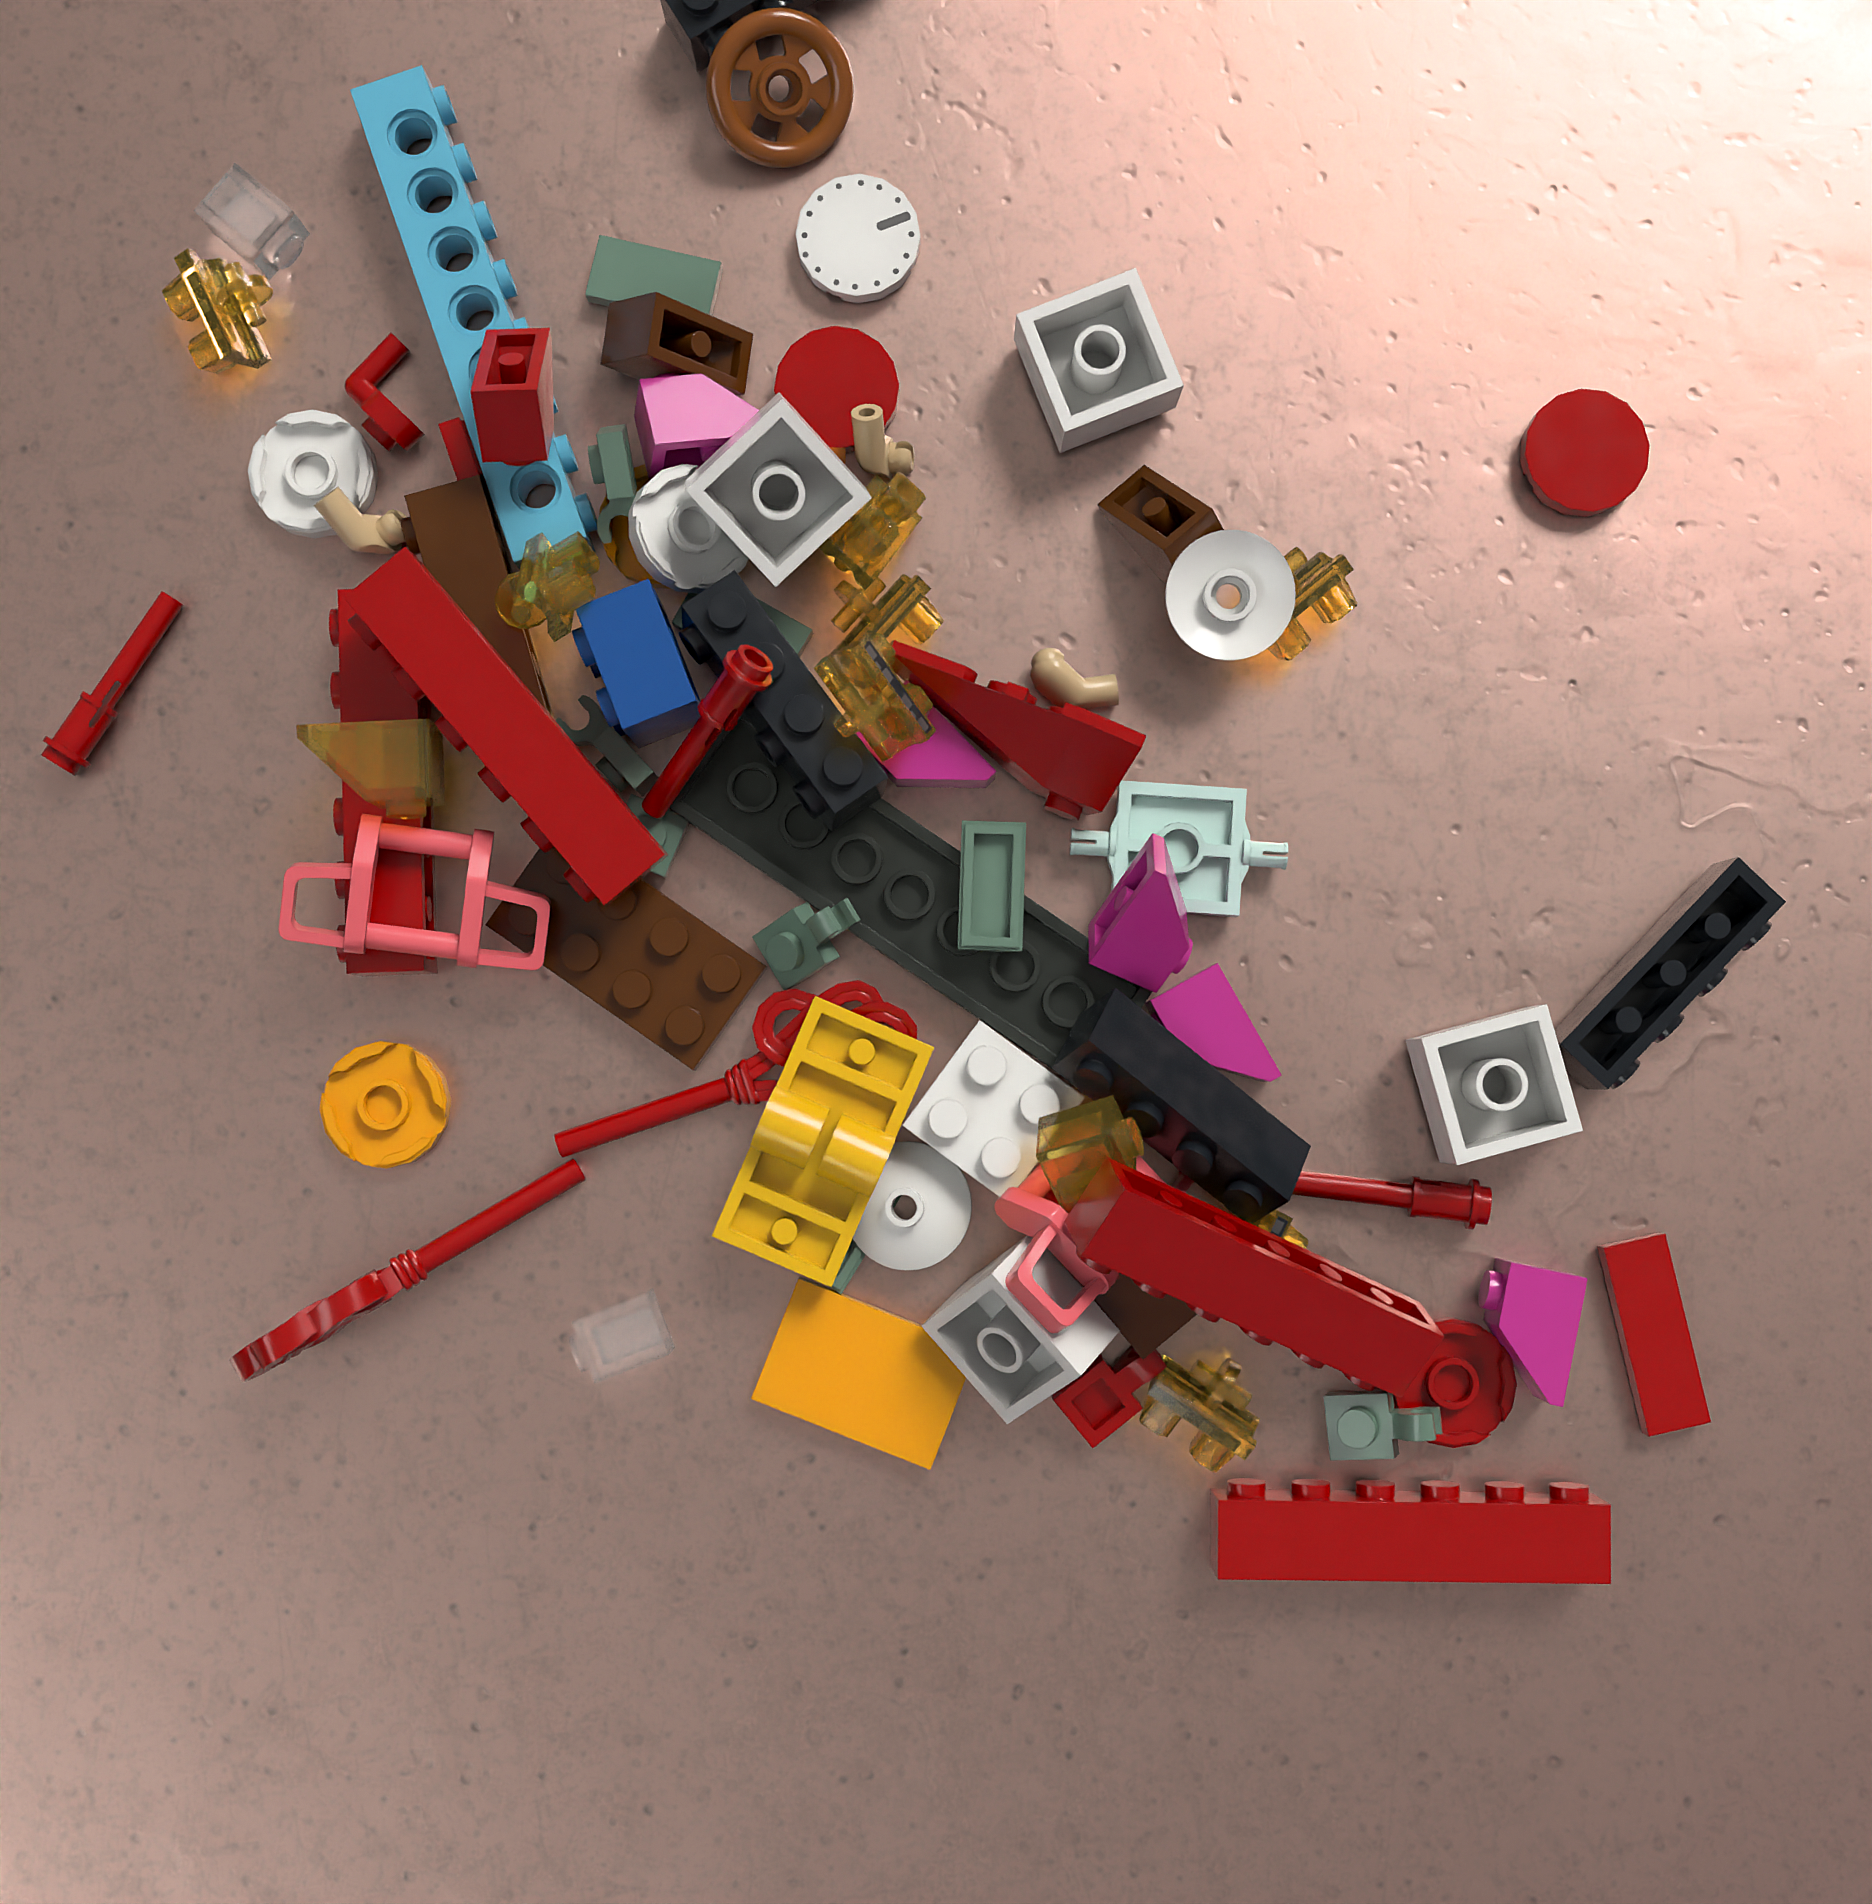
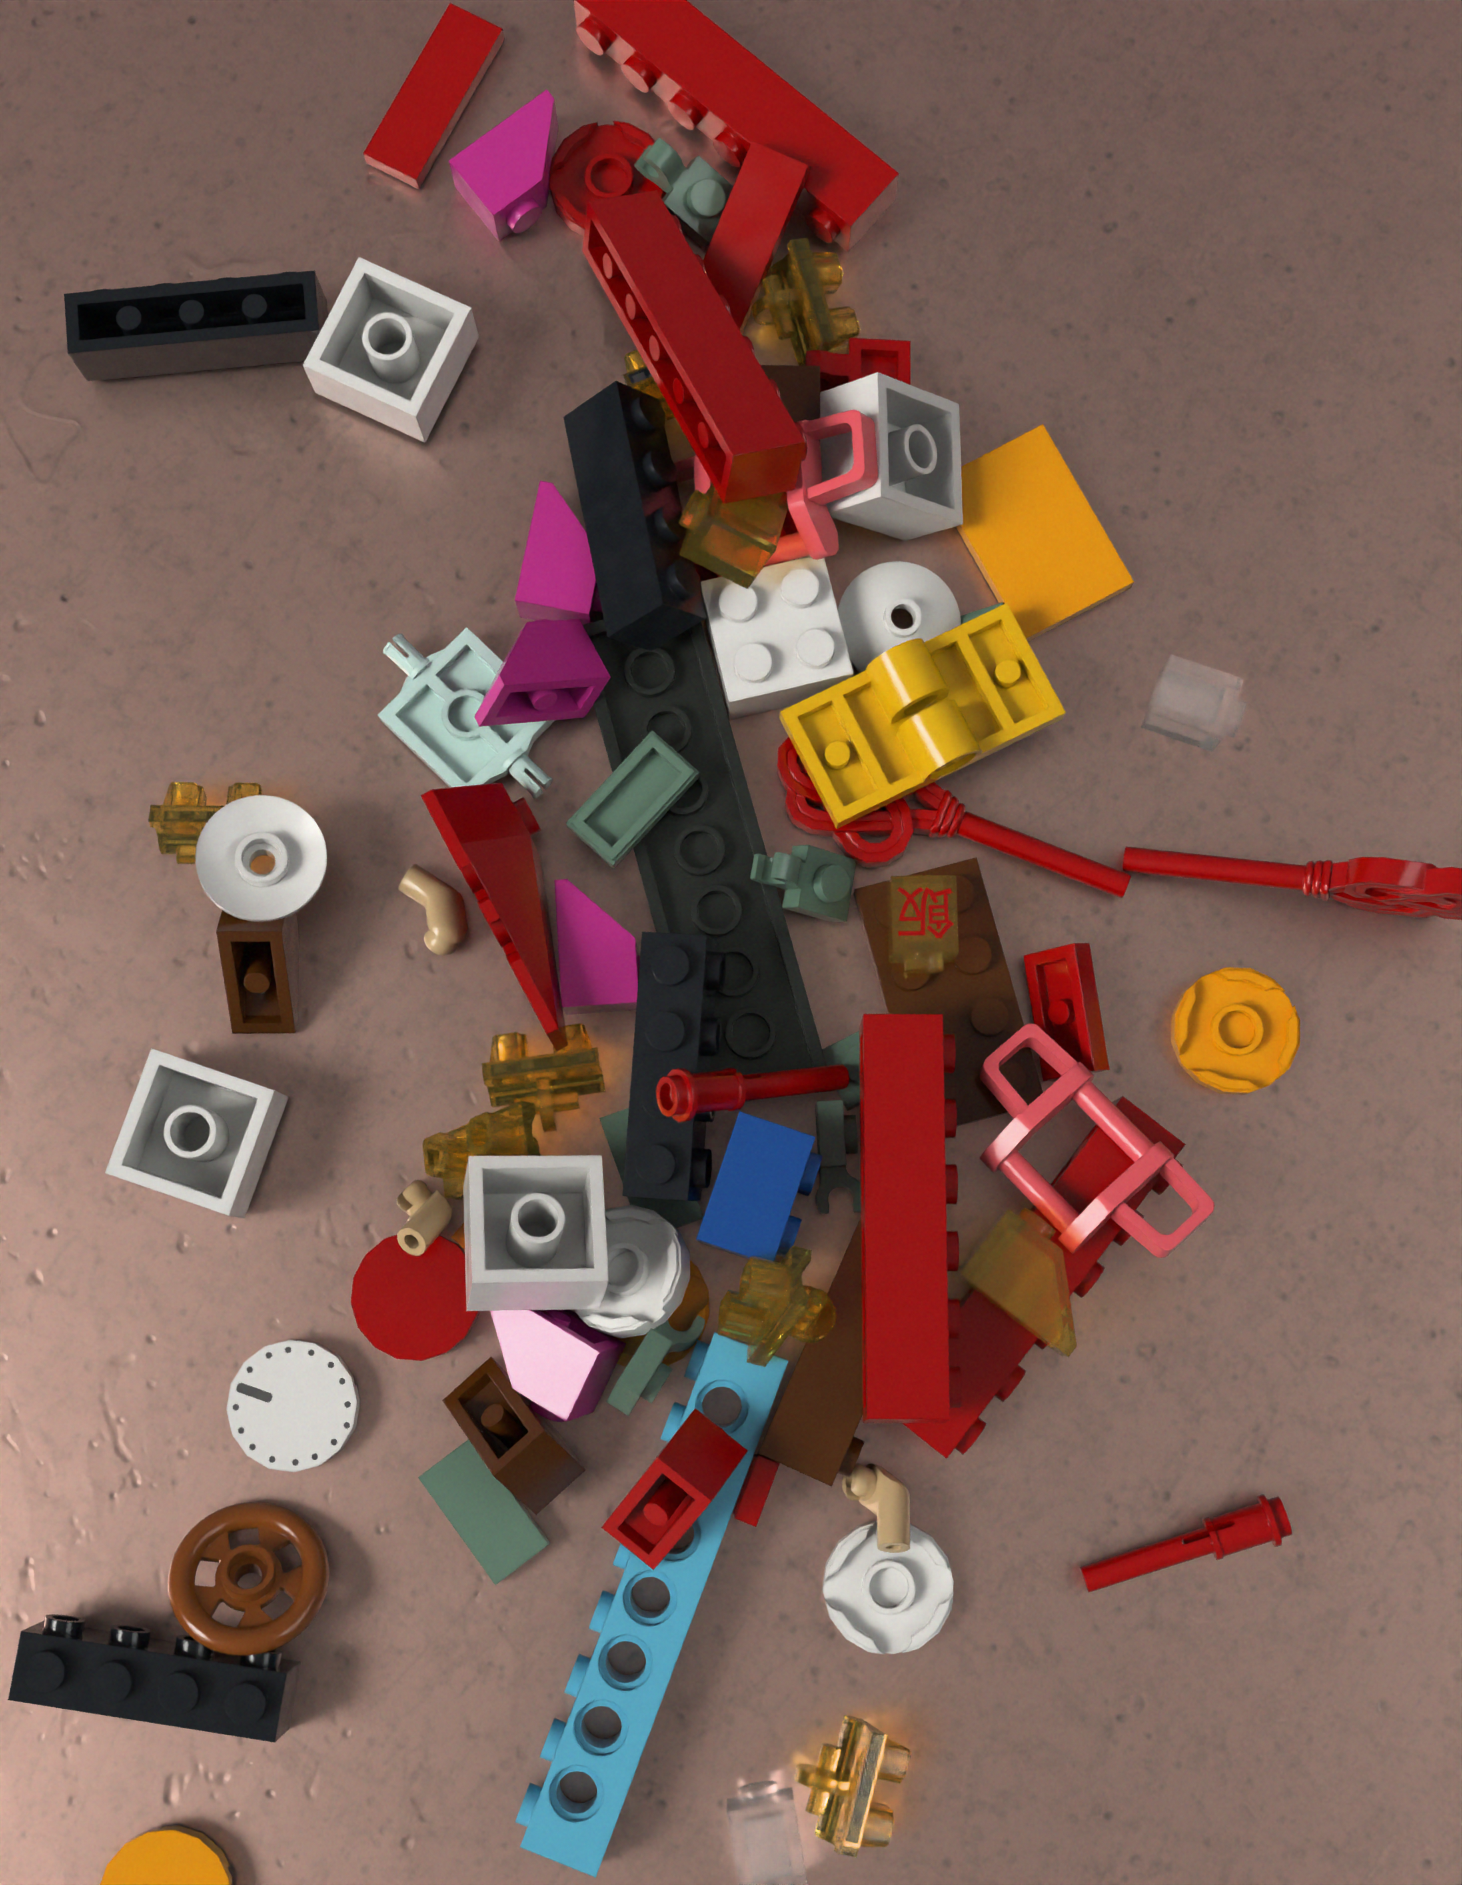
camera: 135 degrees left, 5 degrees down
red plate [344,332,425,452] -> none
clear yellow hips [814,633,936,762] -> none
red pin [1292,1171,1492,1230] -> none
none -> red tile [703,140,812,333]
none -> clear yellow brick [887,875,959,973]
none -> red plate [1023,943,1110,1081]

